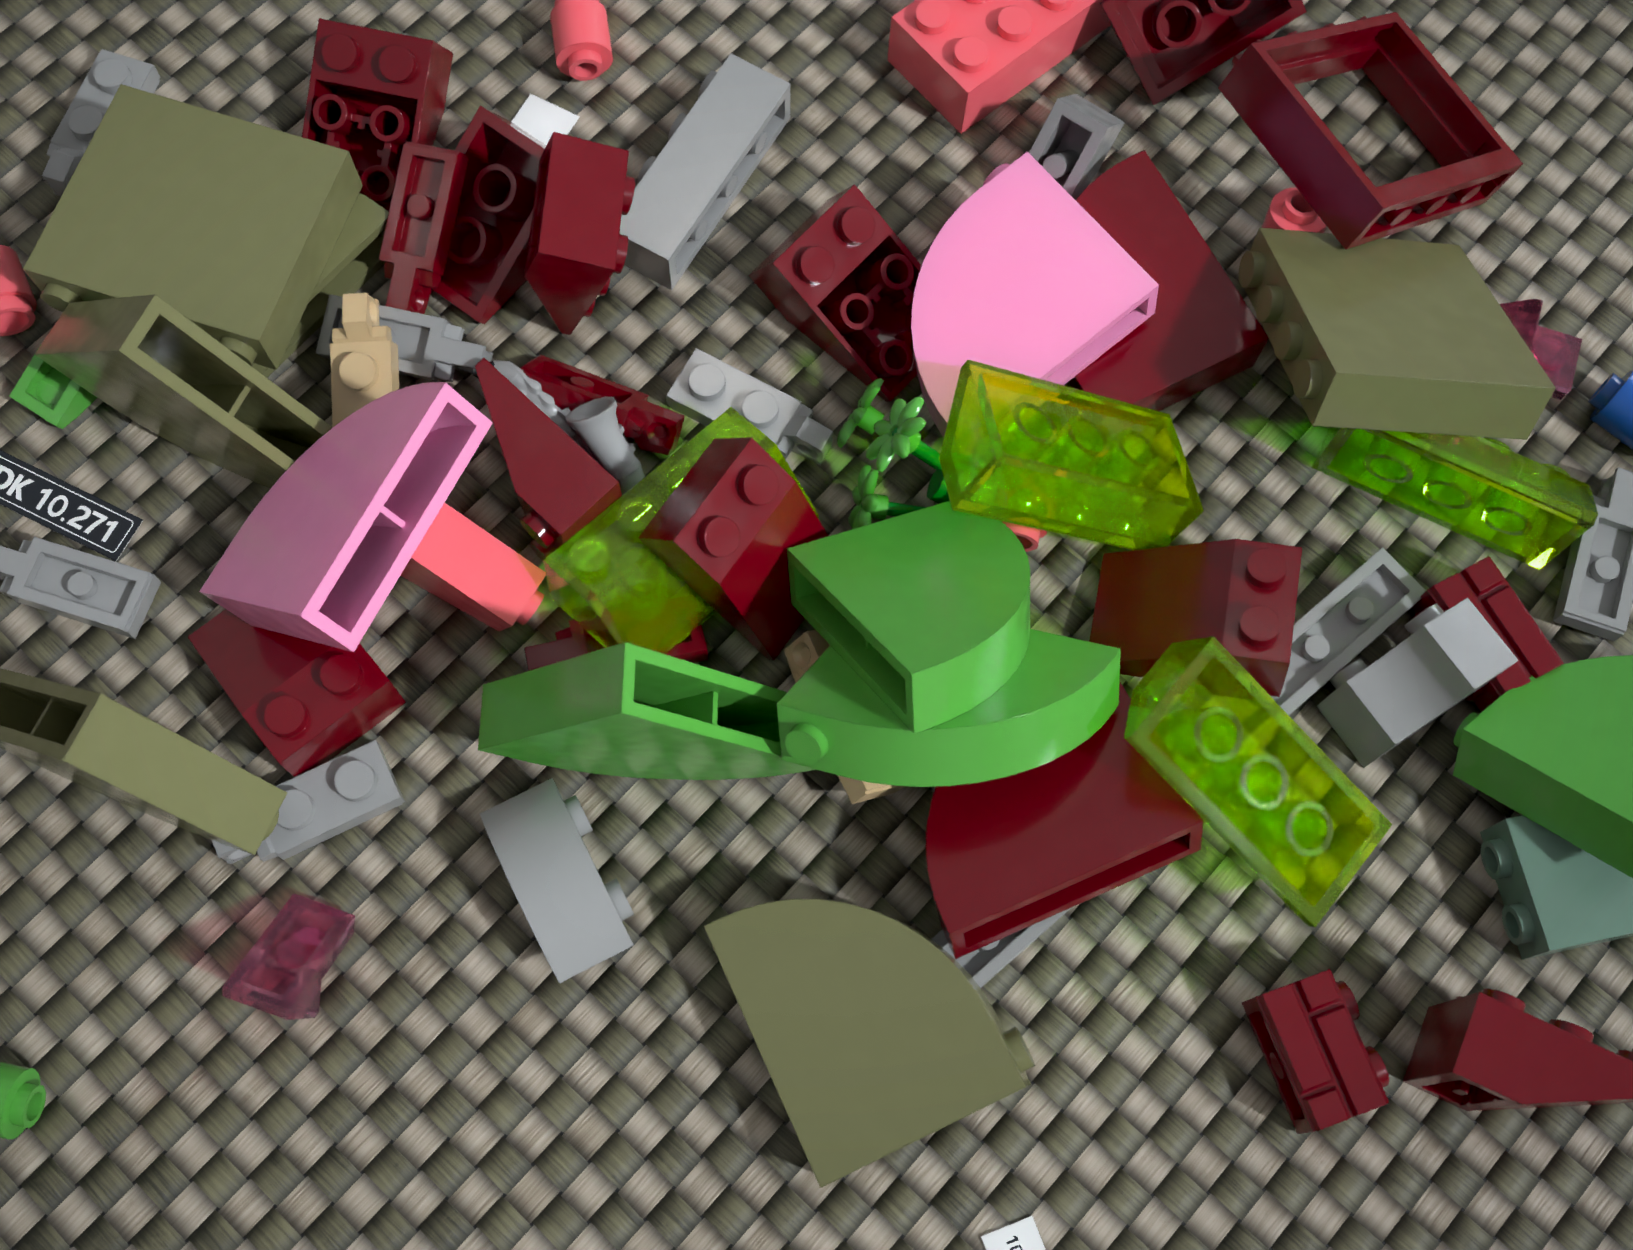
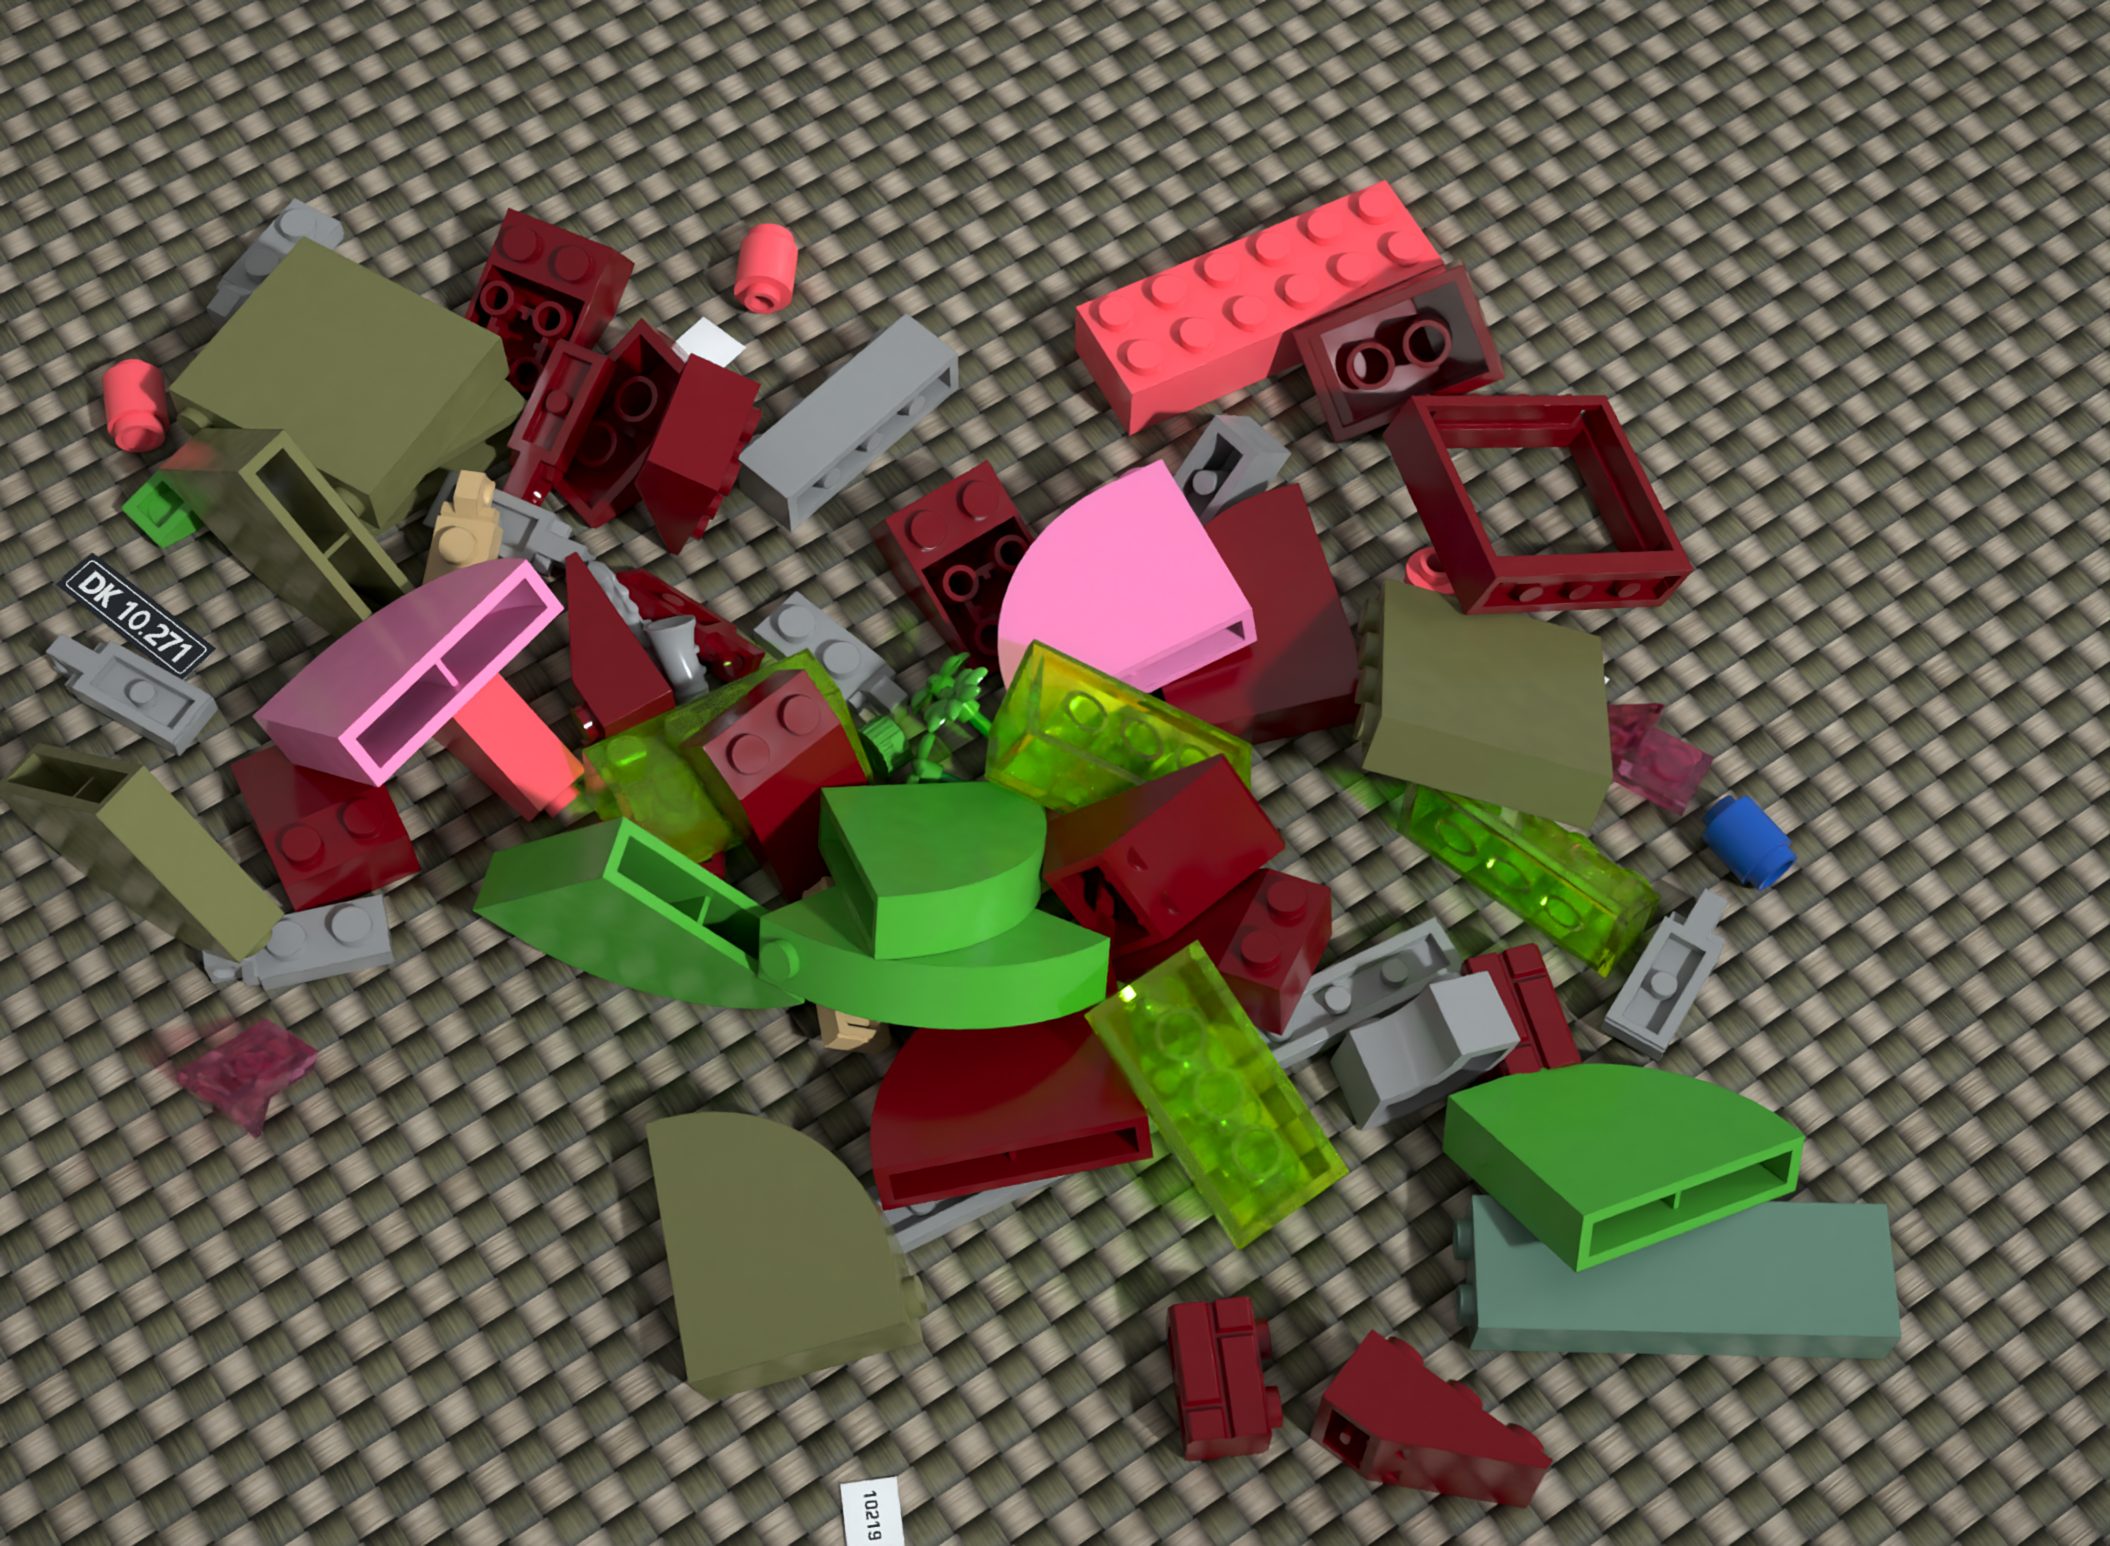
camera: 15 degrees right, 10 degrees down
light grey brick [480,778,634,984] -> none
none -> bright green axle [853,716,913,779]
none -> dark red slope [1042,753,1285,960]

